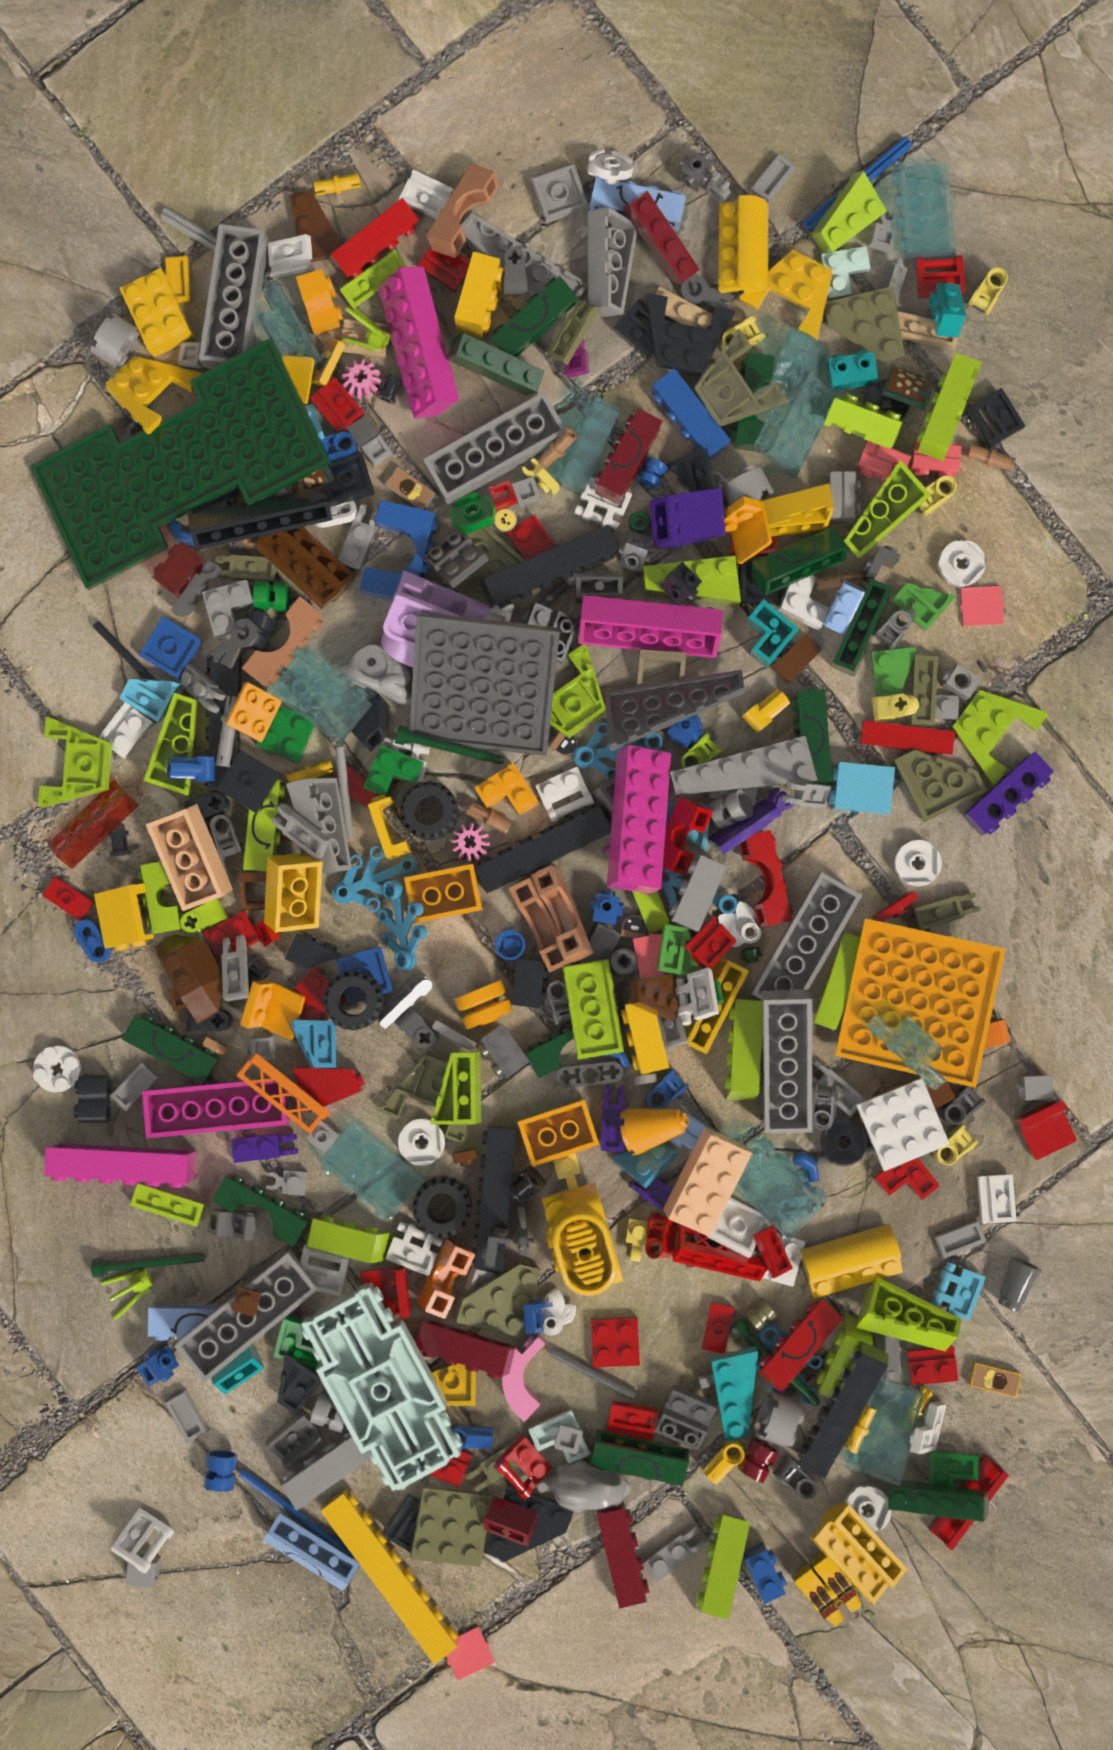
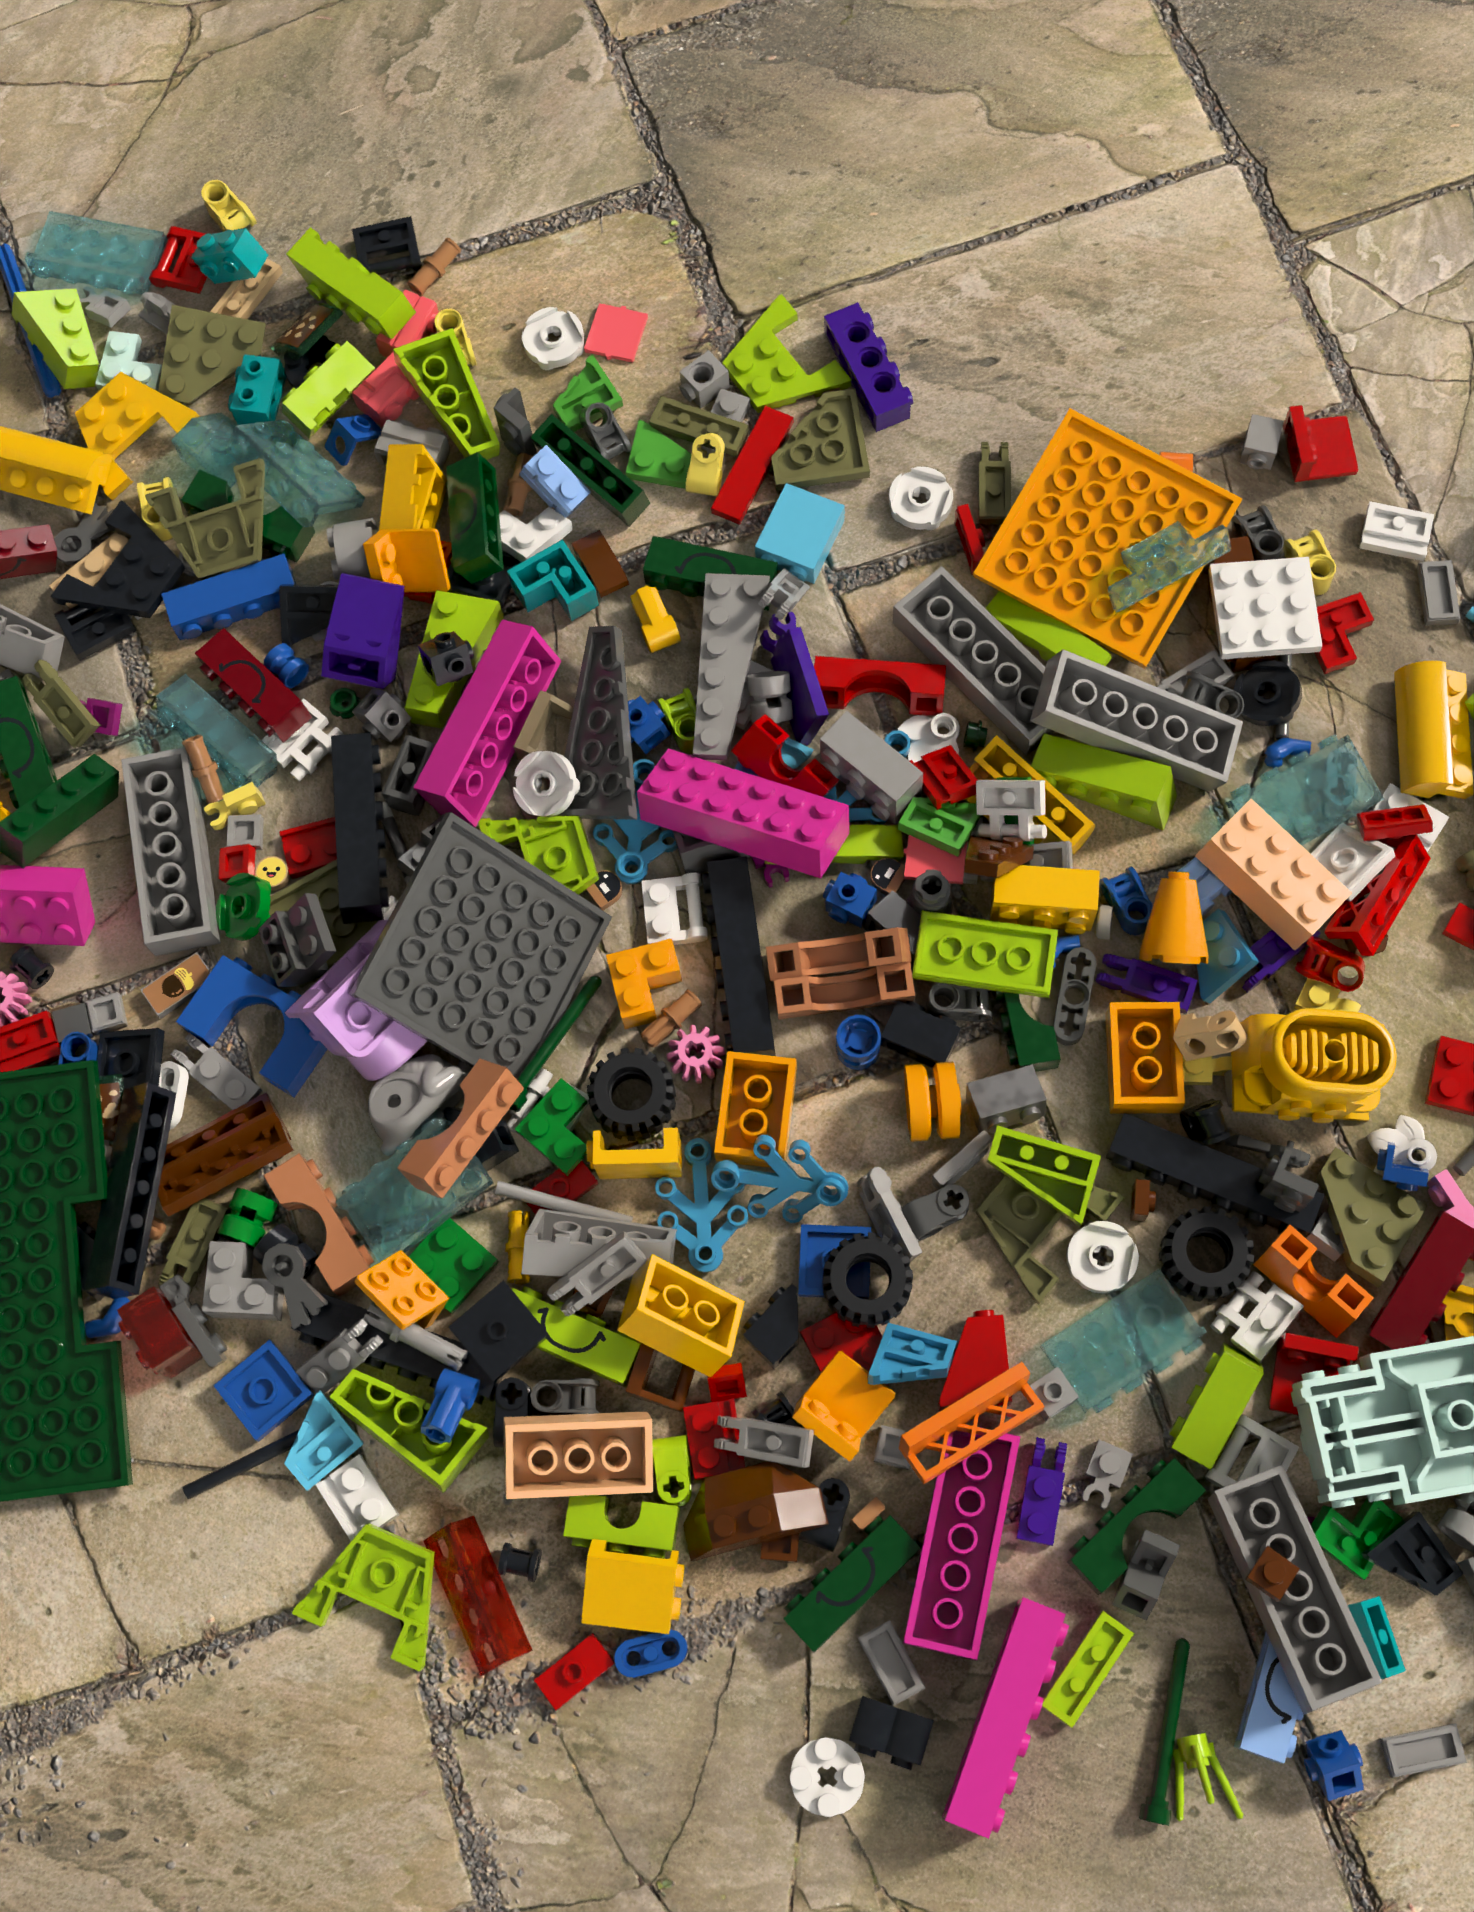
camera: 65 degrees left, 15 degrees down
none -> blue bracket [325,414,382,466]
none -> nougat arch [397,1059,524,1199]
none -> white plate [513,751,580,817]
none -> tan leg [1173,1011,1247,1061]

